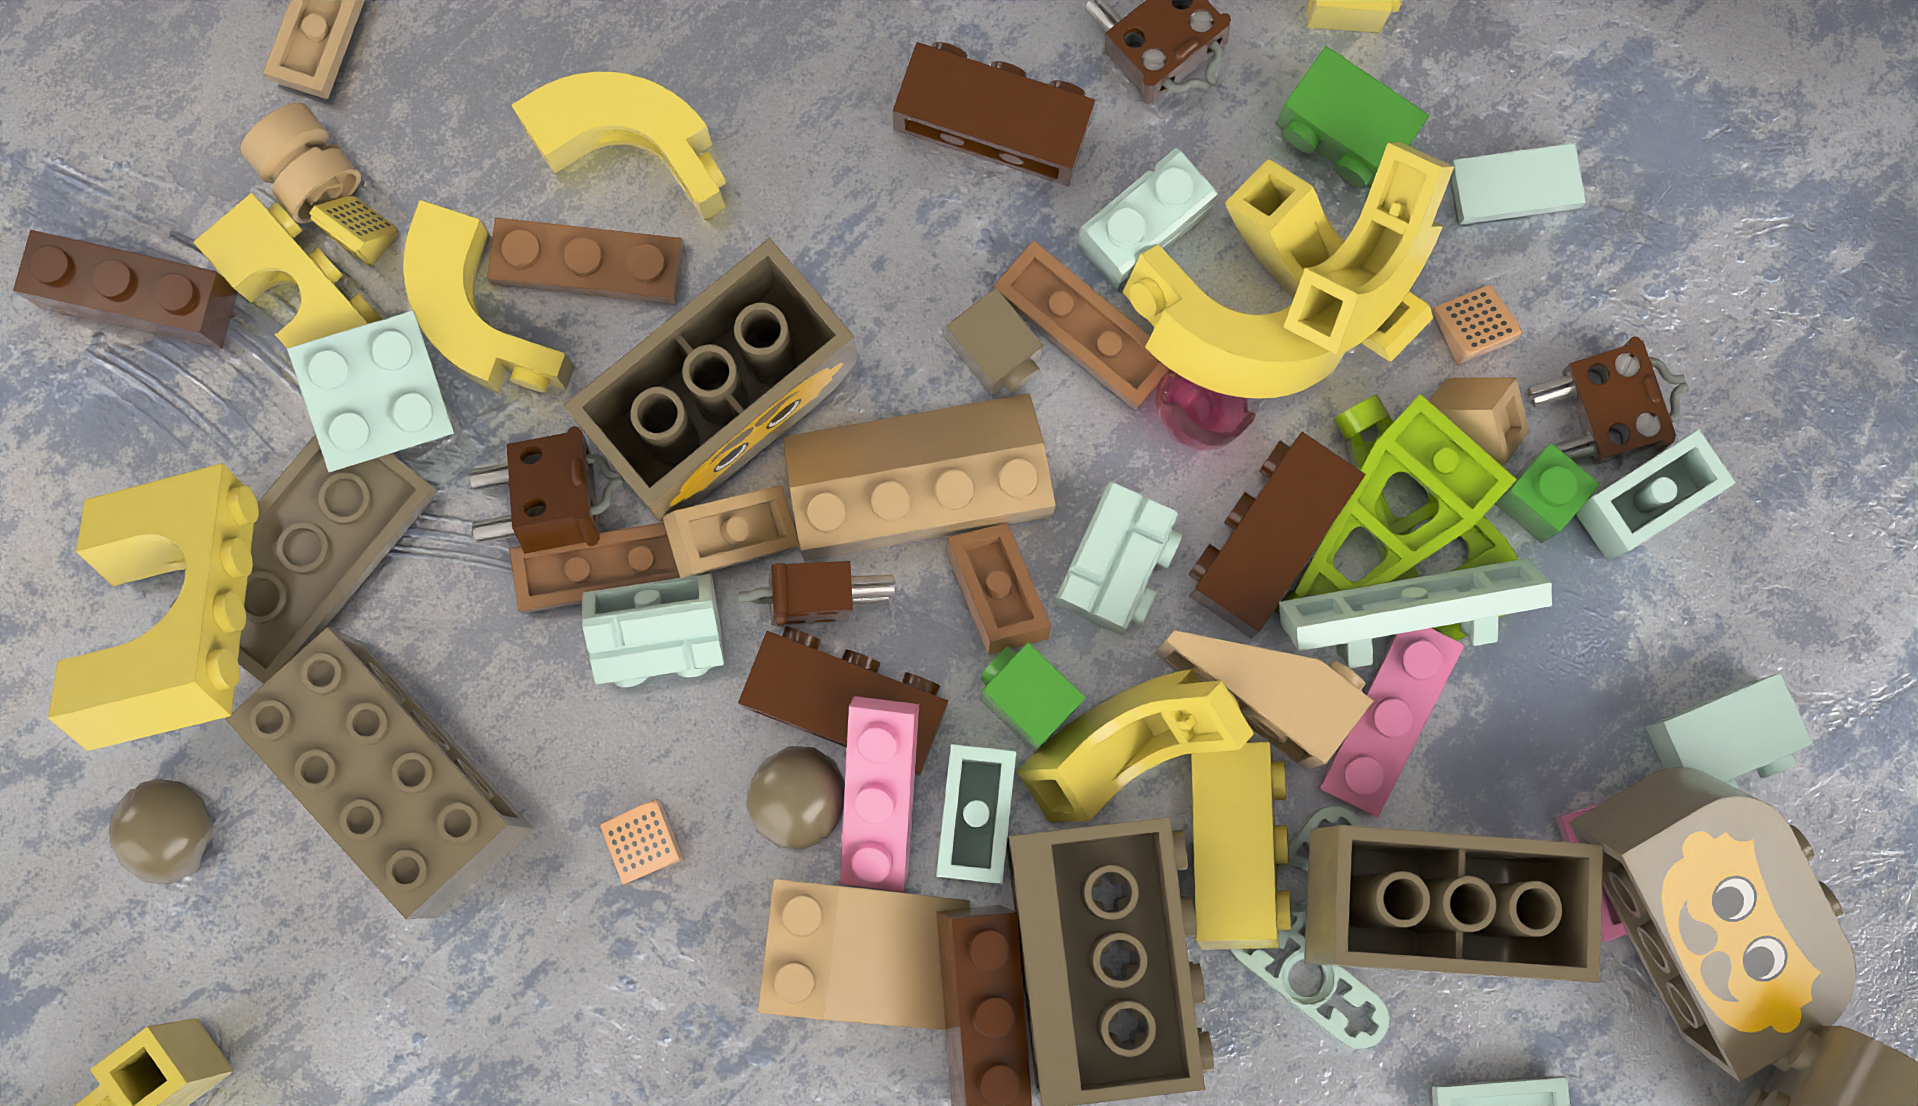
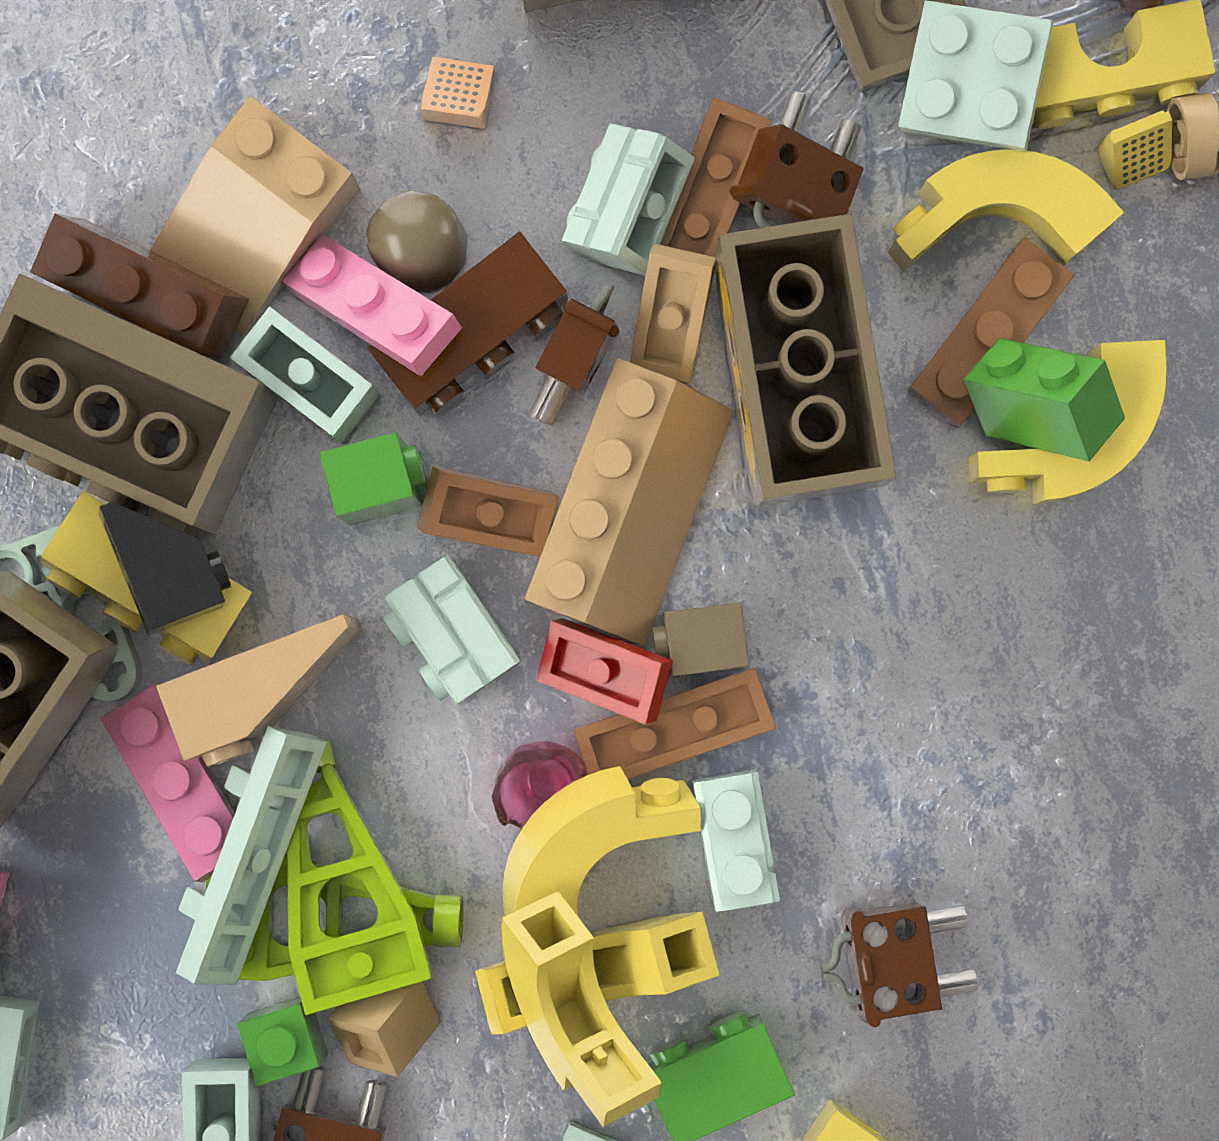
camera: 125 degrees right, 5 degrees up
reddish brown brick [892,42,1095,187] -> none
light yellow arch [1017,669,1254,822] -> none
reddish brown brick [1188,432,1366,639] -> none
light nougat slope [1432,284,1523,365] -> none
none -> black slope [99,502,231,636]
none -> plate [536,618,673,724]
none -> bright green brick [963,338,1125,462]

